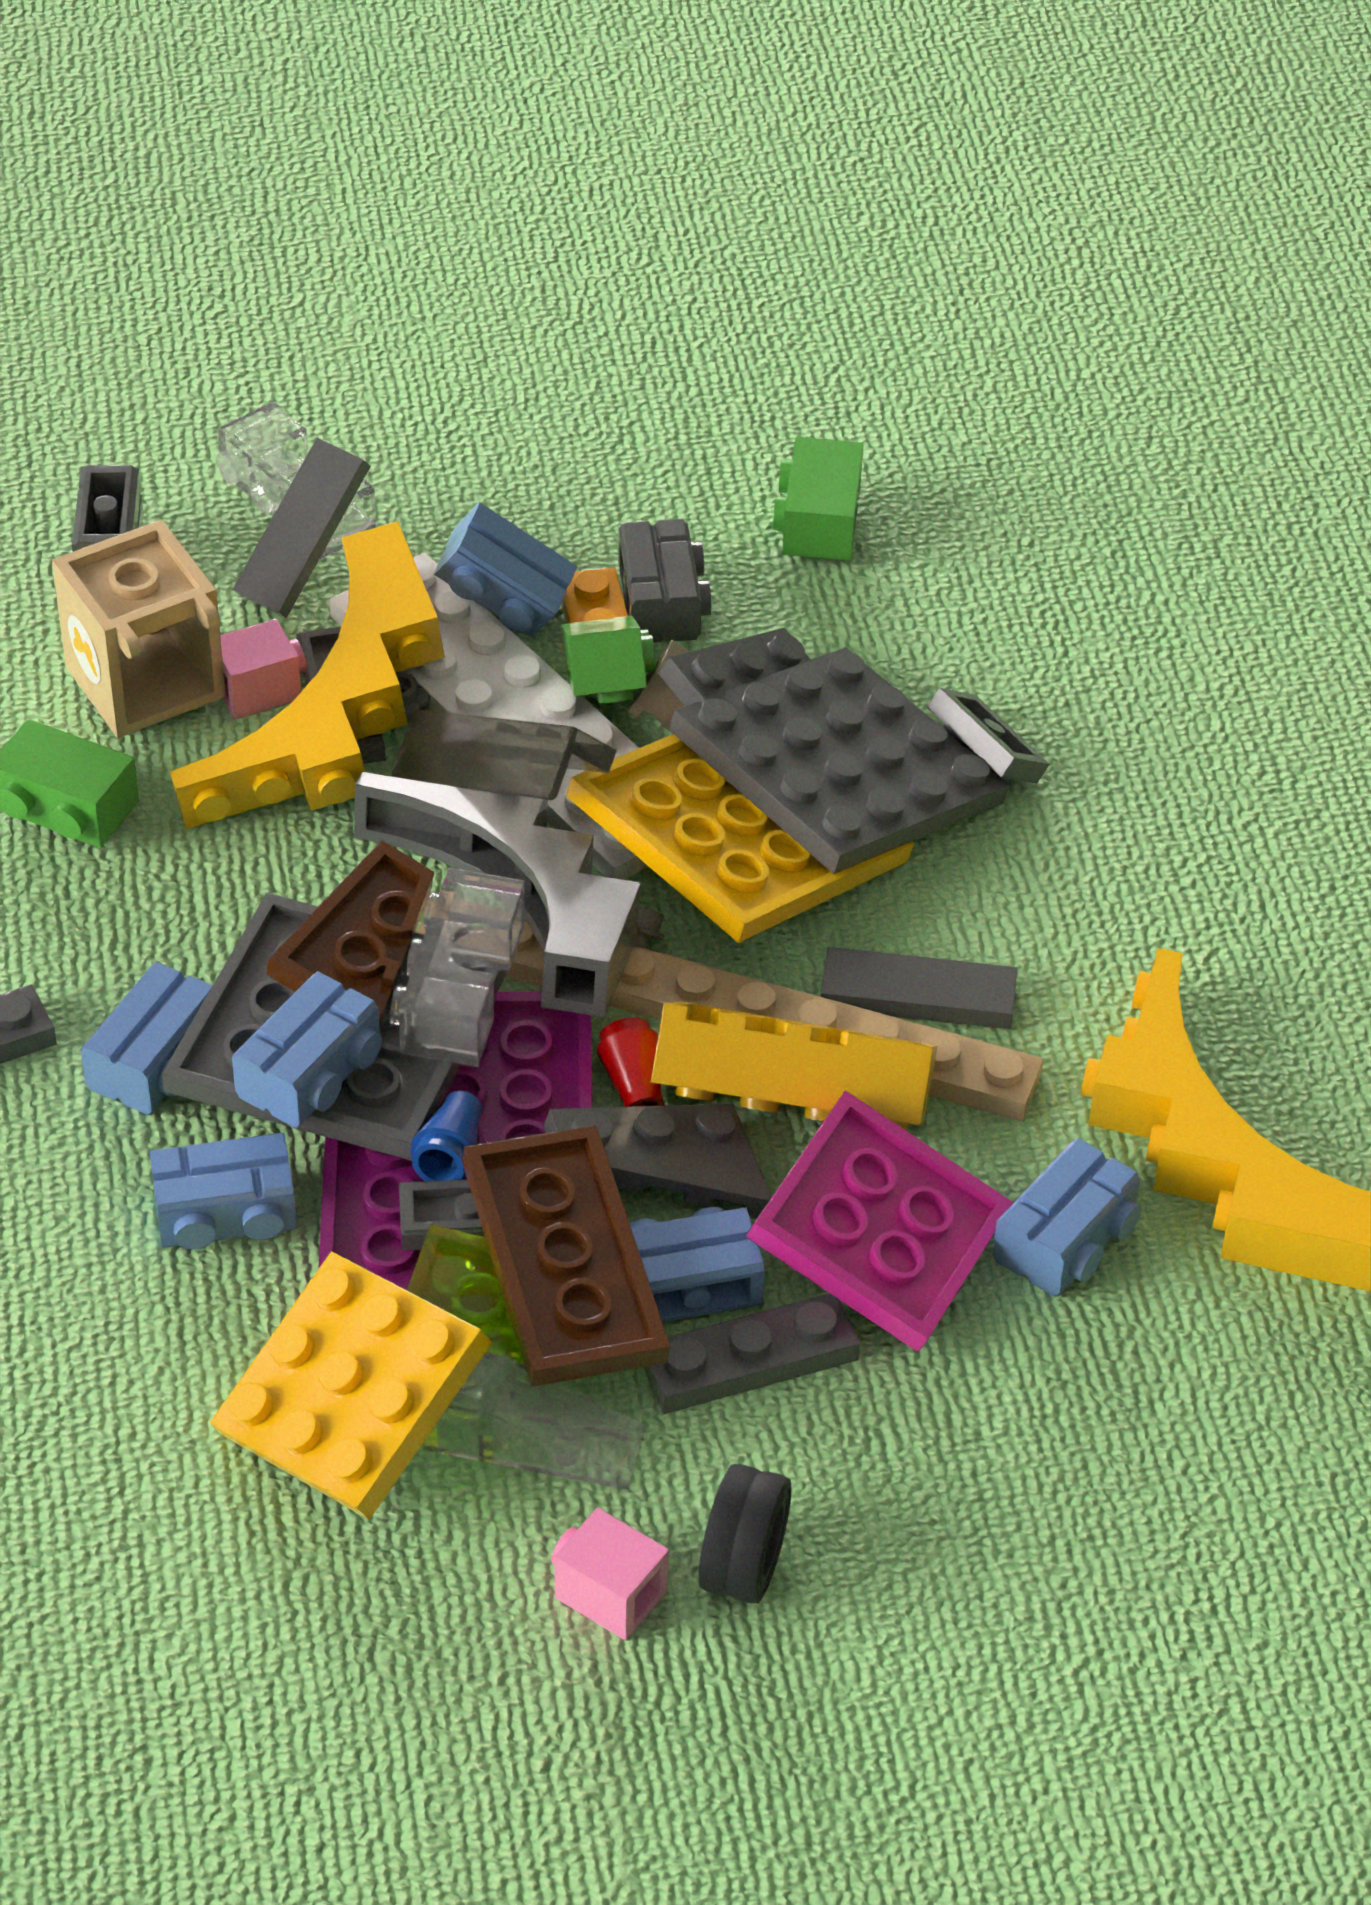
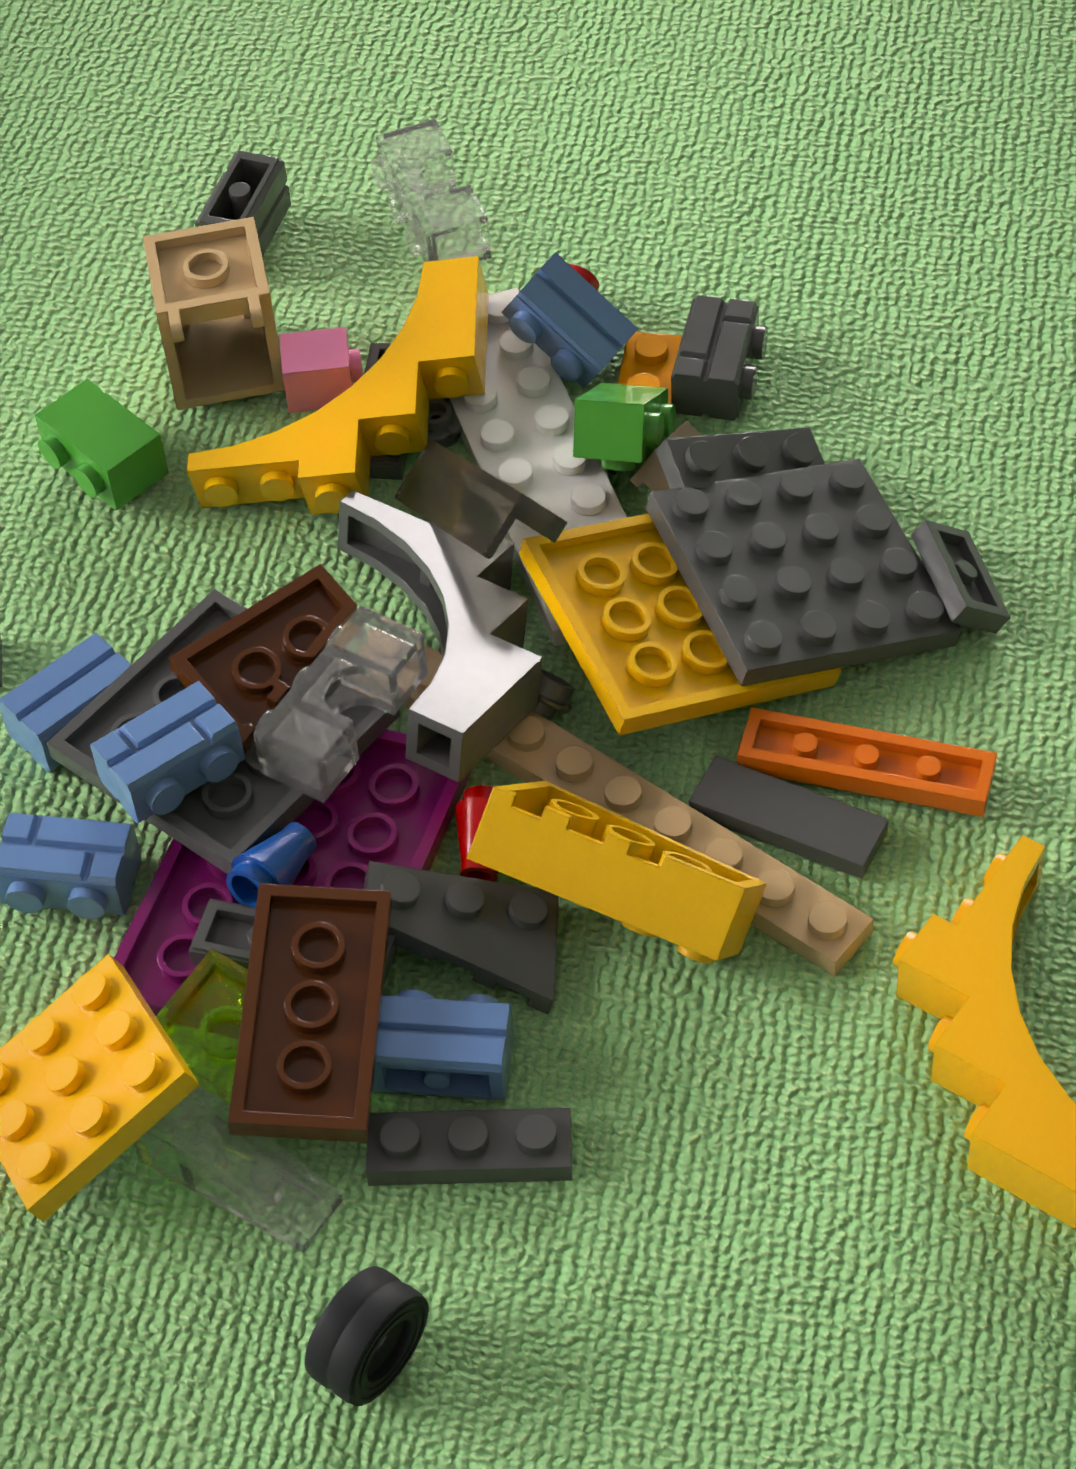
camera: 25 degrees right, 5 degrees up
dark grey tile [232,438,371,619] -> none
bright pink brick [551,1507,669,1641] -> none
dark pink plate [746,1090,1013,1352] -> none
bright green brick [773,436,864,561] -> none
medium blue brick [992,1138,1142,1297] -> none
none -> orange plate [737,707,997,817]

